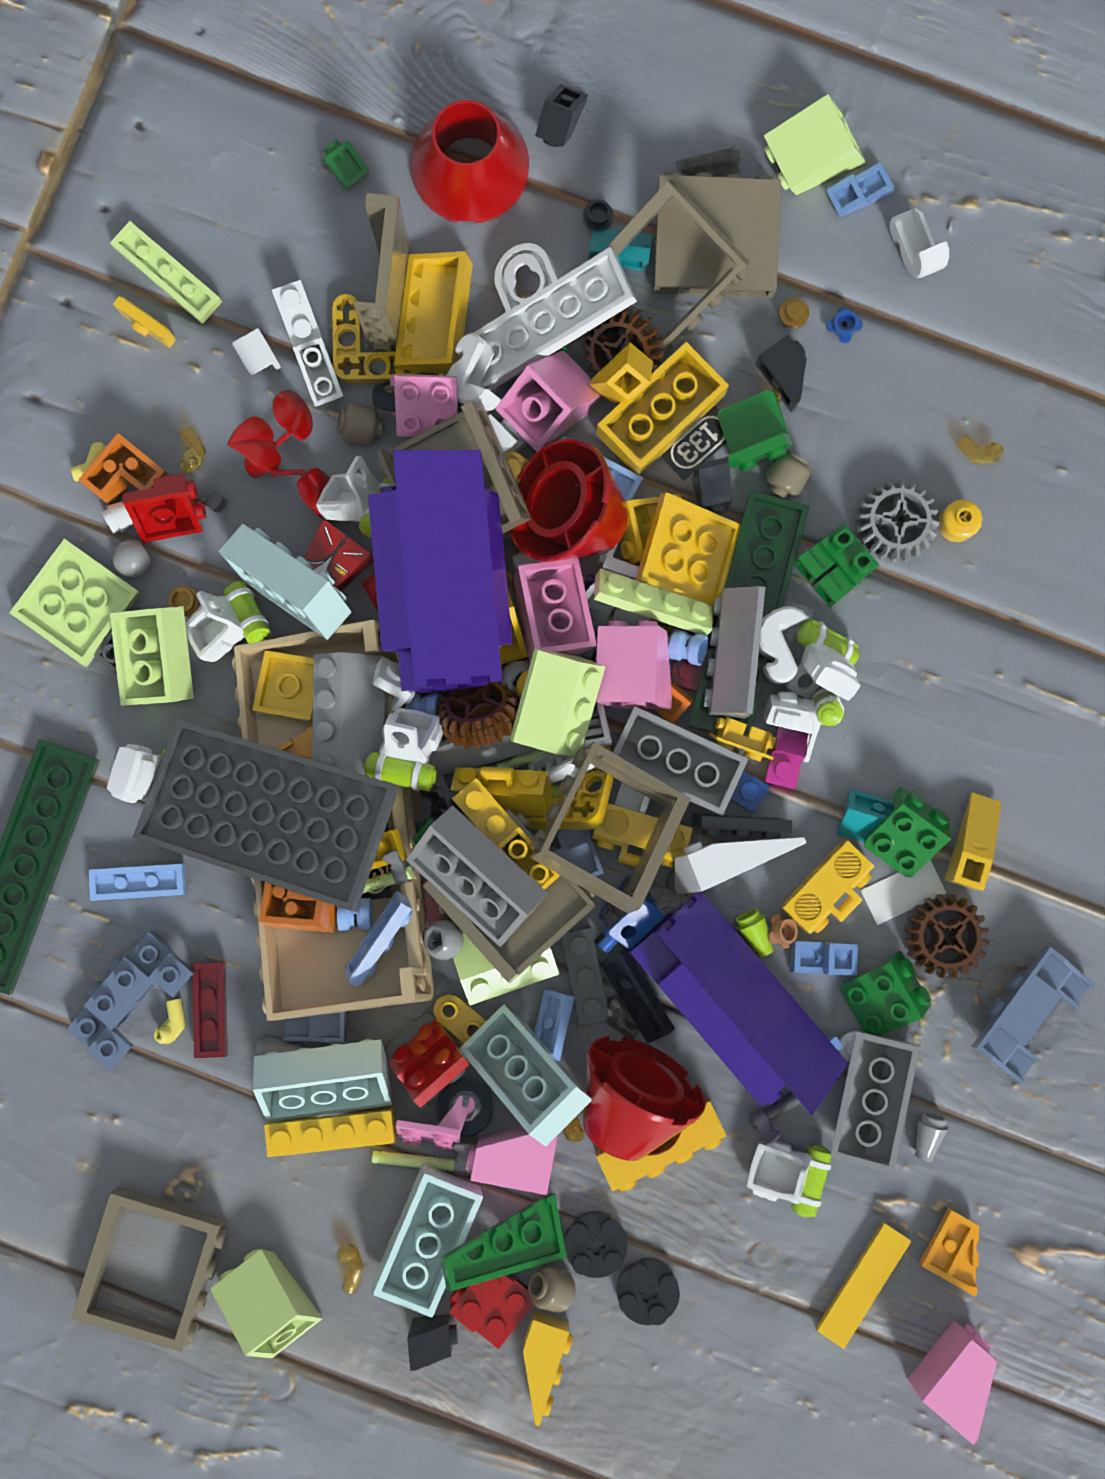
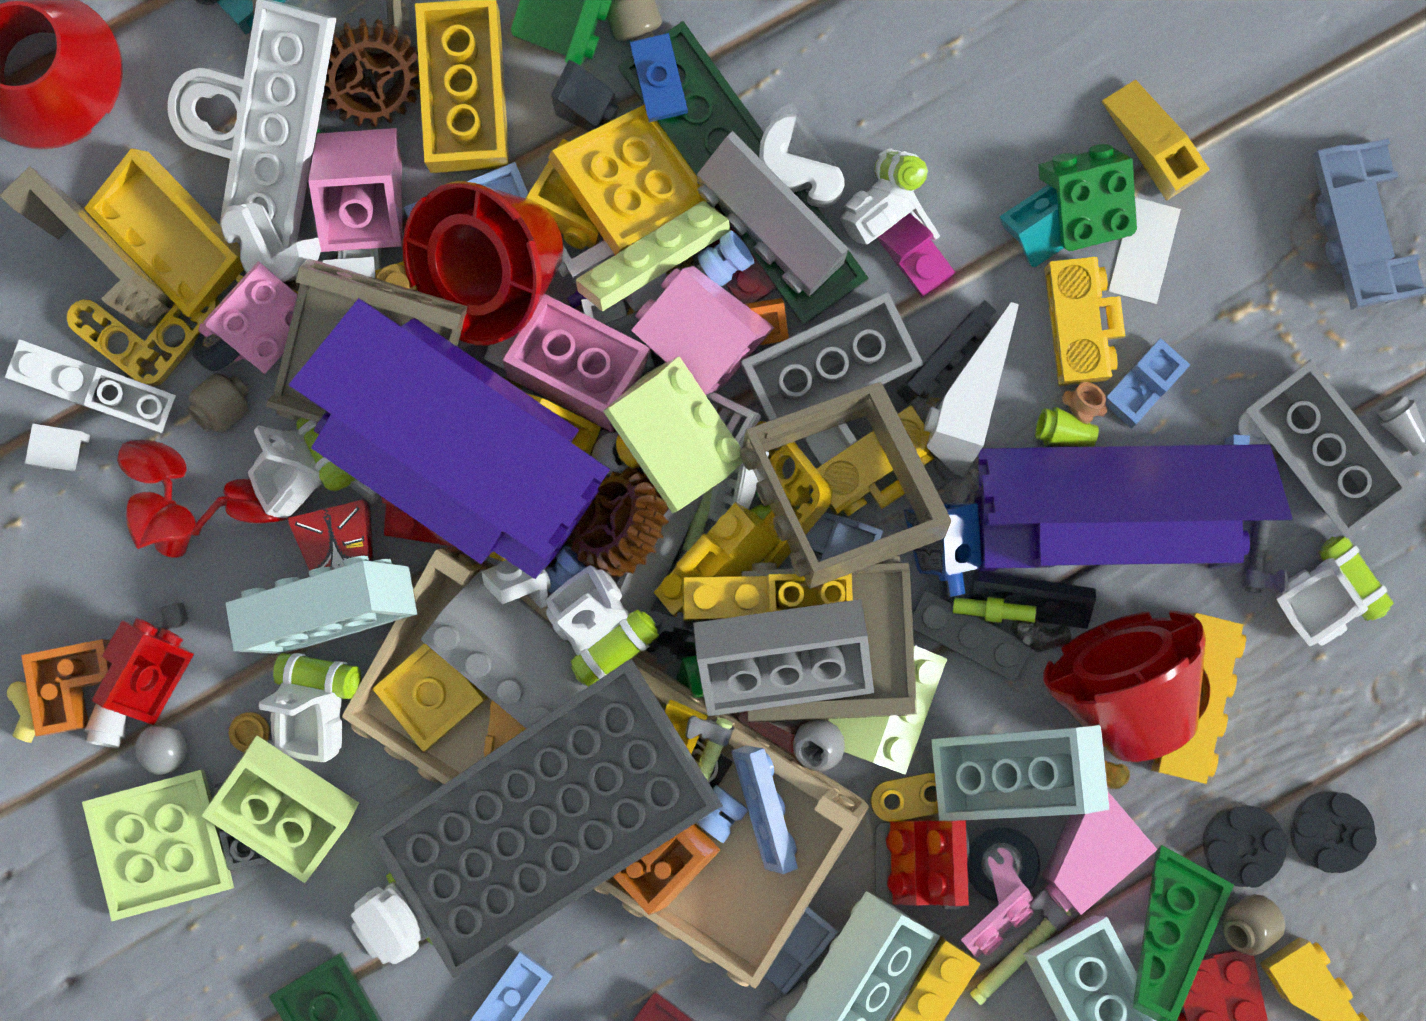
camera: 50 degrees left, 0 degrees up
clear yellow arm [179,426,206,473] -> none
light blue plate [534,988,575,1062] -> none
yellow slope [589,343,653,403] -> none
black sticker [661,406,727,481] -> none
yellow hinge [708,716,776,762] -> none
blue plate [730,771,770,813] -> none
white piece [785,619,860,701] -> none
green hips [794,523,879,608] -> none
green bracket [840,951,931,1036] -> none
reddish brown gear [903,894,990,978] -> none
none -> blue plate [630,33,688,122]
none -> lime bar [953,597,1036,623]

